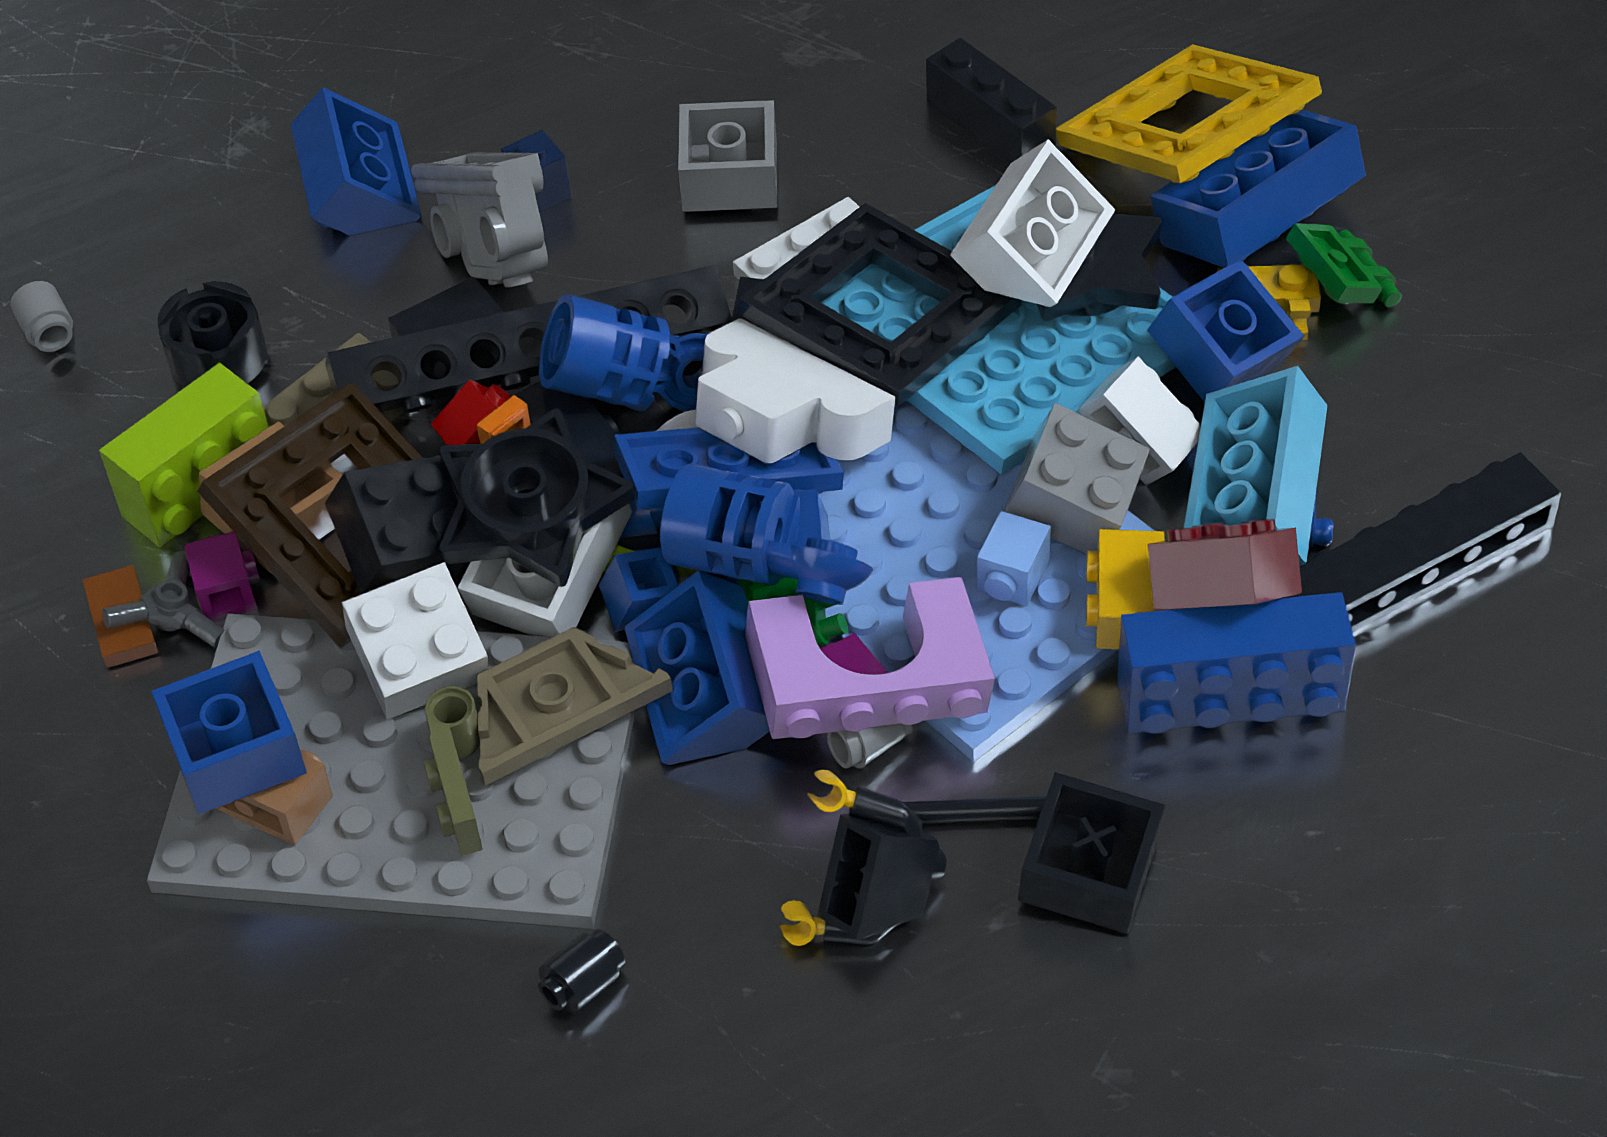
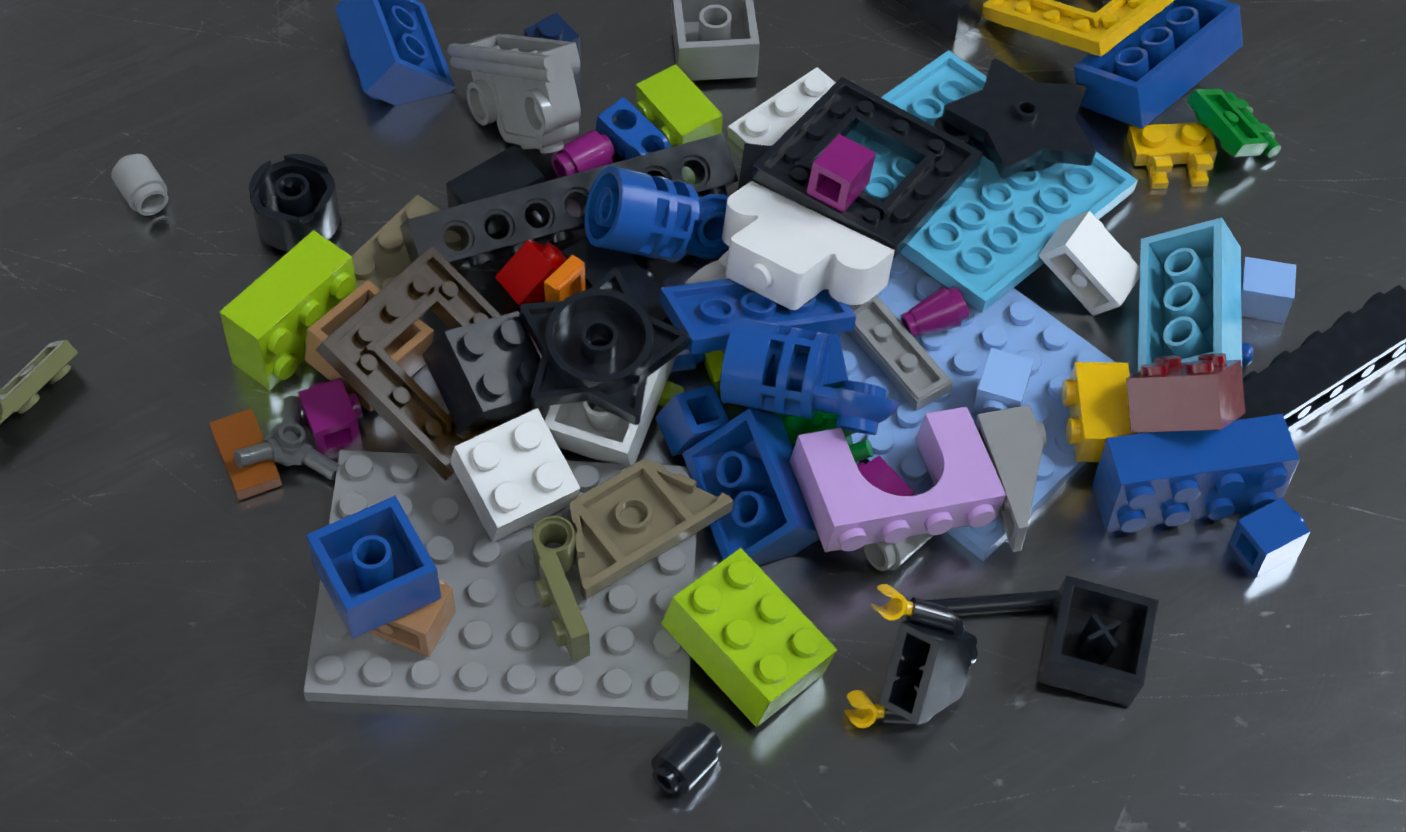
camera: 10 degrees left, 5 degrees up
white slope [950,139,1115,307] -> none
light grey brick [1003,403,1150,554] -> none
blue brick [1147,259,1304,402] -> none
none -> magenta brick [551,130,615,178]
none -> blue leg [595,97,671,159]
none -> lime brick [634,64,723,147]
none -> lime brick [661,548,837,727]
none -> magenta brick [807,134,876,213]
none -> light grey tile [848,295,953,411]
none -> magenta cone [901,286,969,337]
none -> light grey slope [975,405,1047,552]
none -> blue brick [1228,497,1310,578]
none -> light blue brick [1241,257,1296,324]

